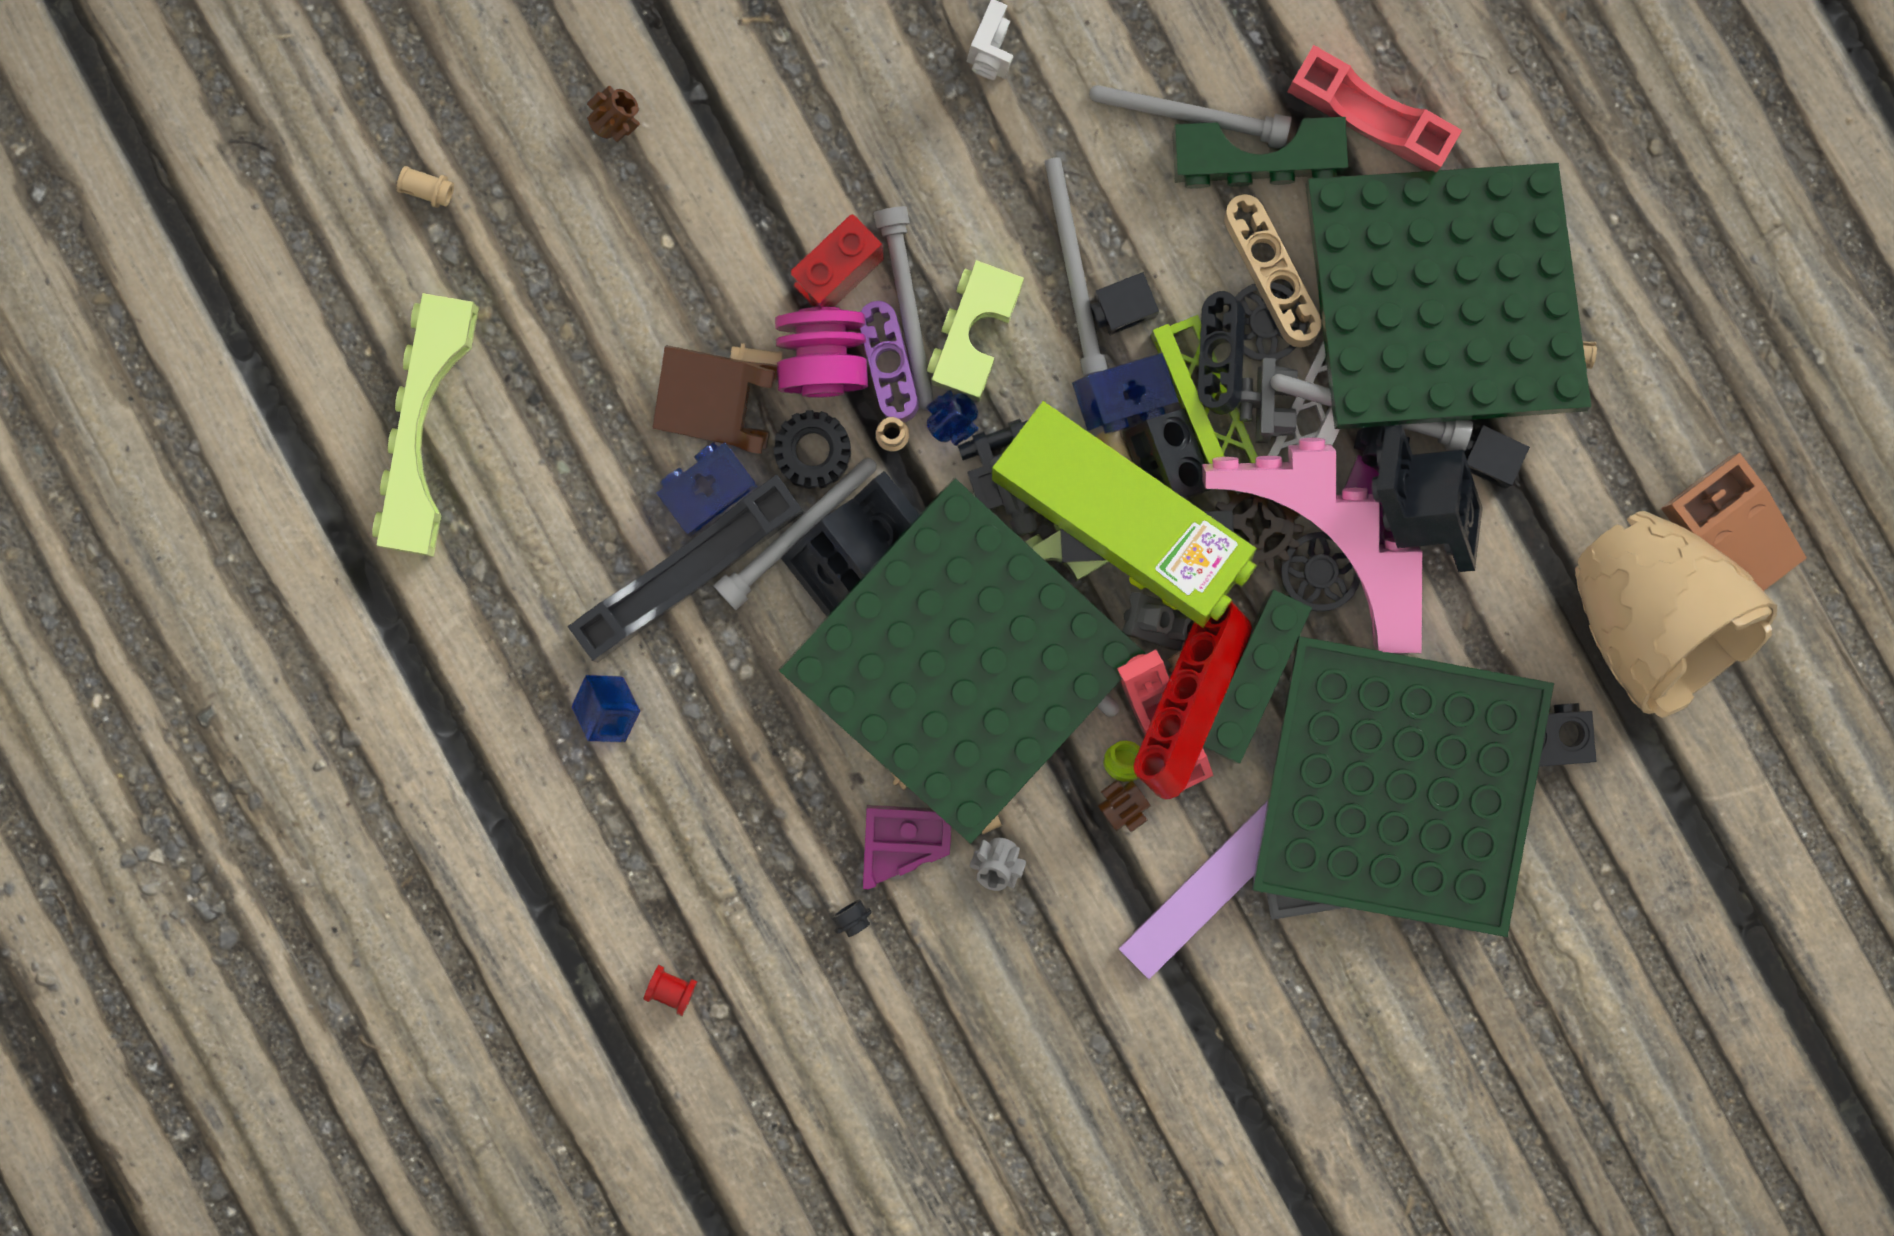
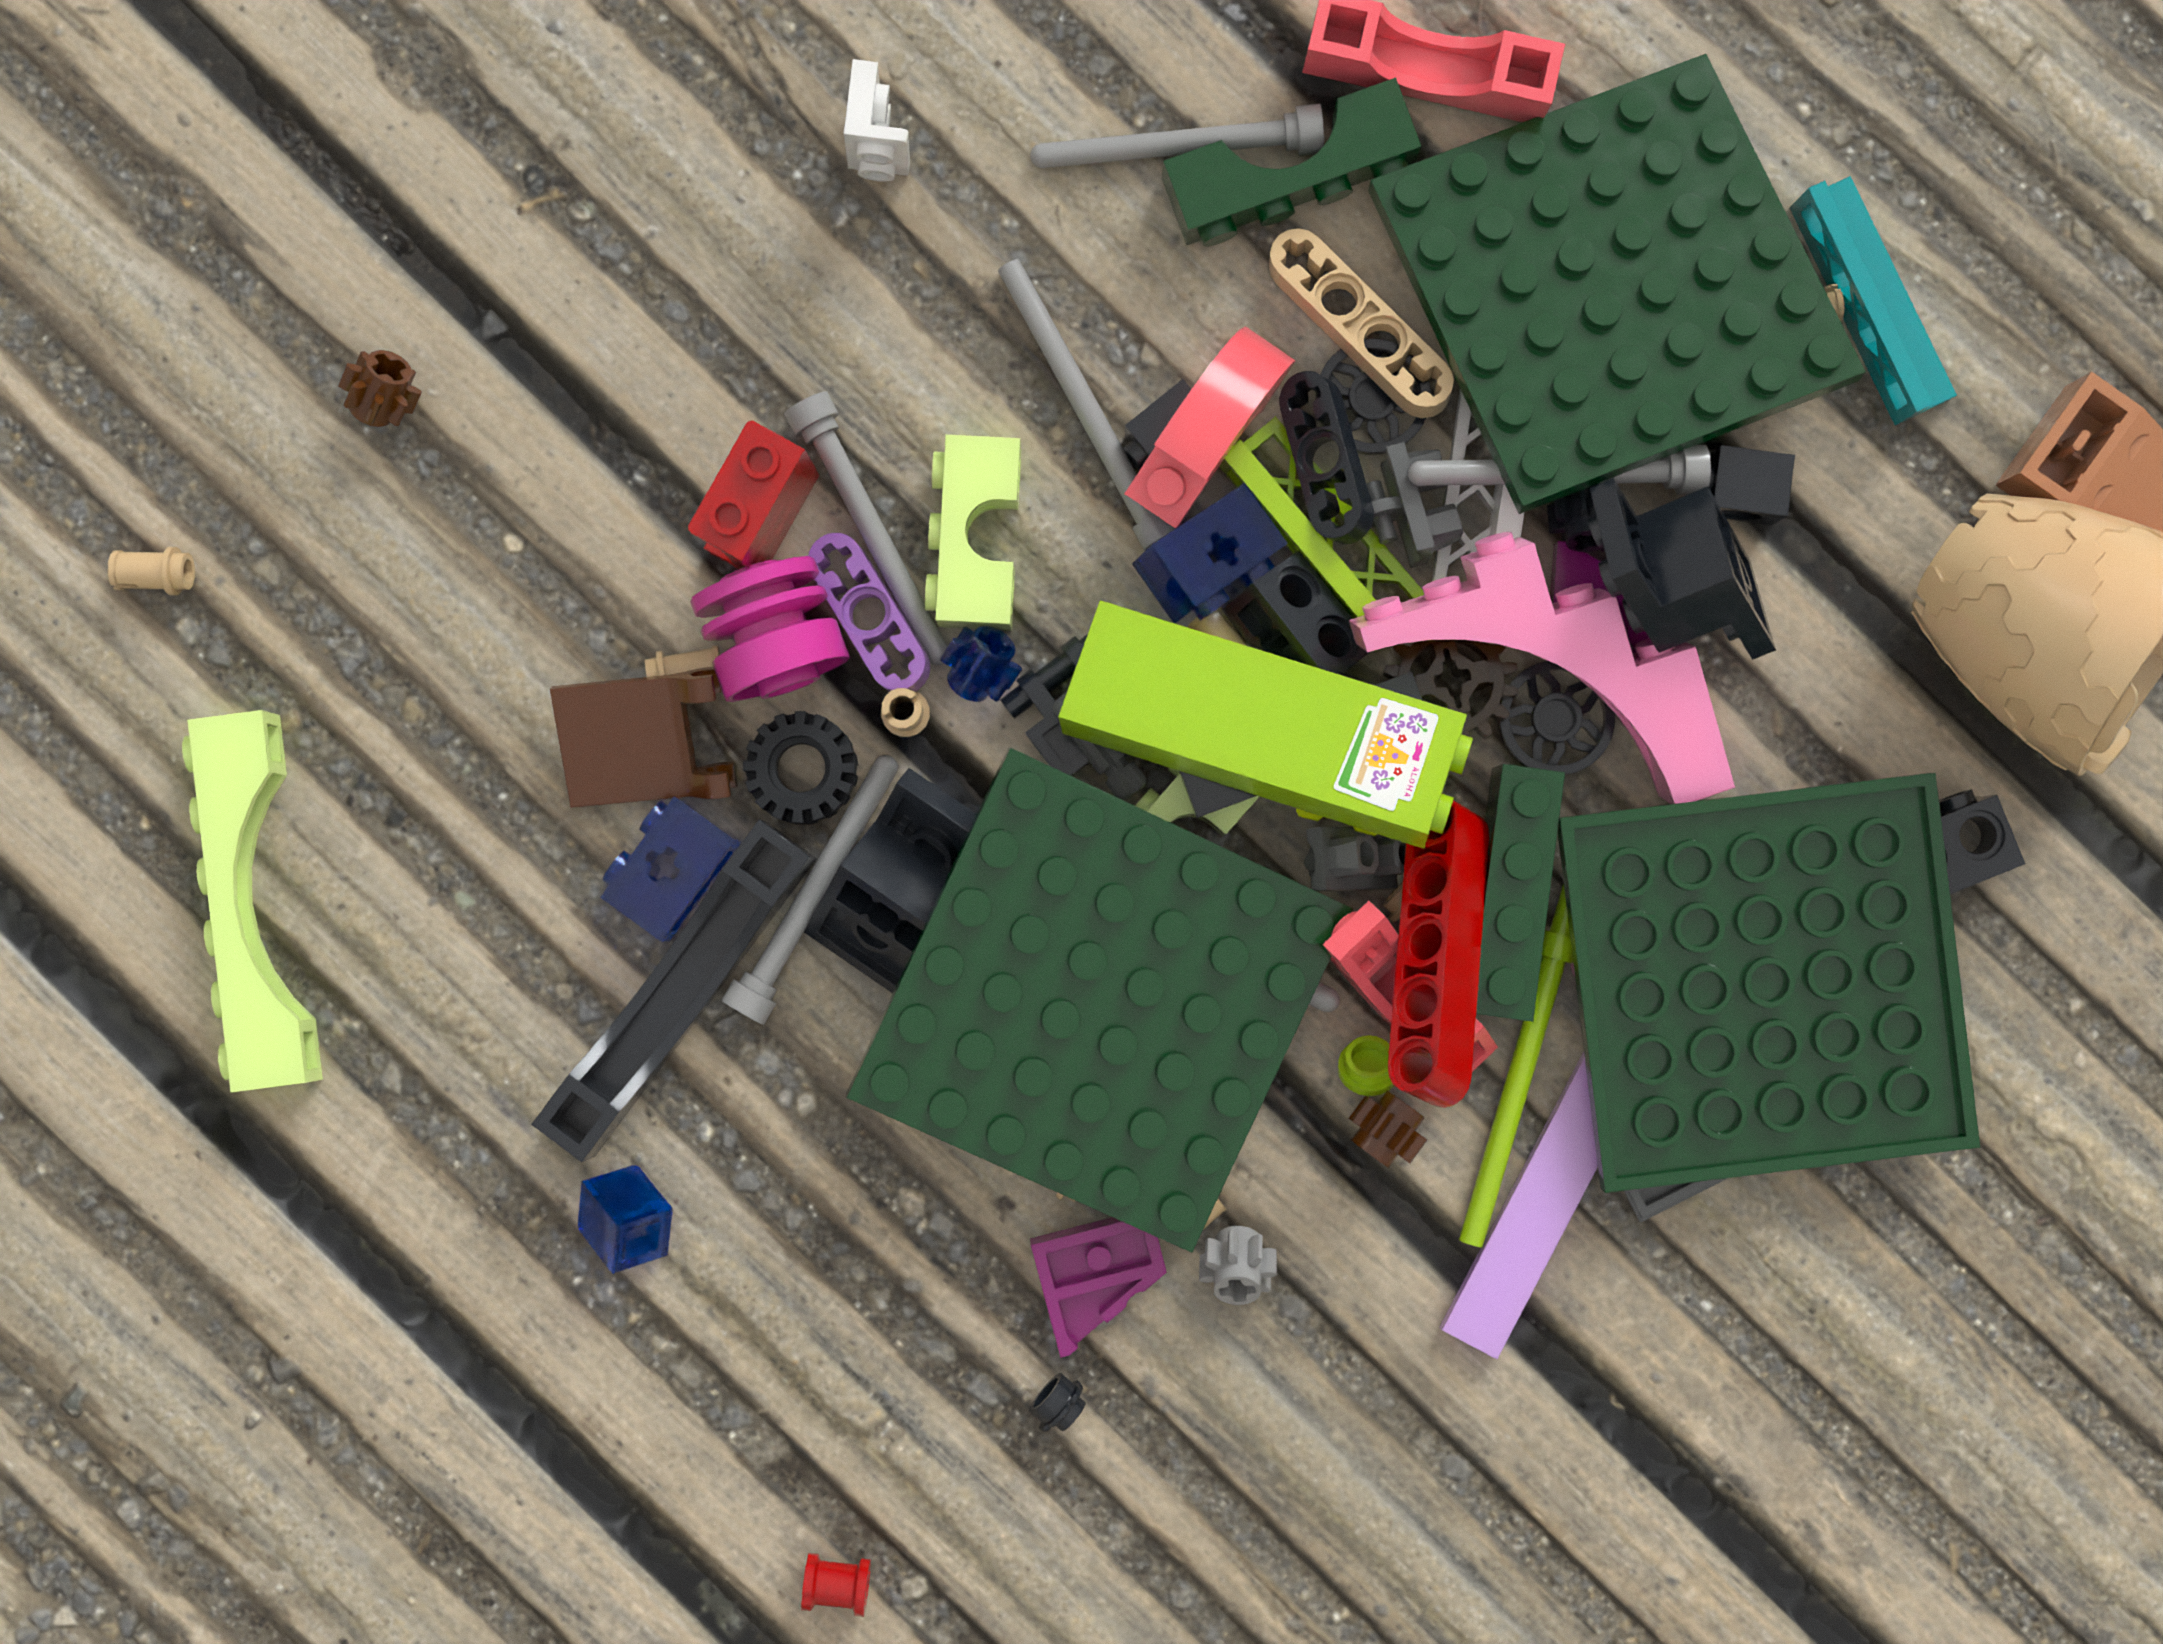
camera: 15 degrees left, 0 degrees up
none -> coral arch [1124,326,1296,529]
none -> lime bar [1459,884,1573,1248]
none -> teal fence [1789,176,1957,426]

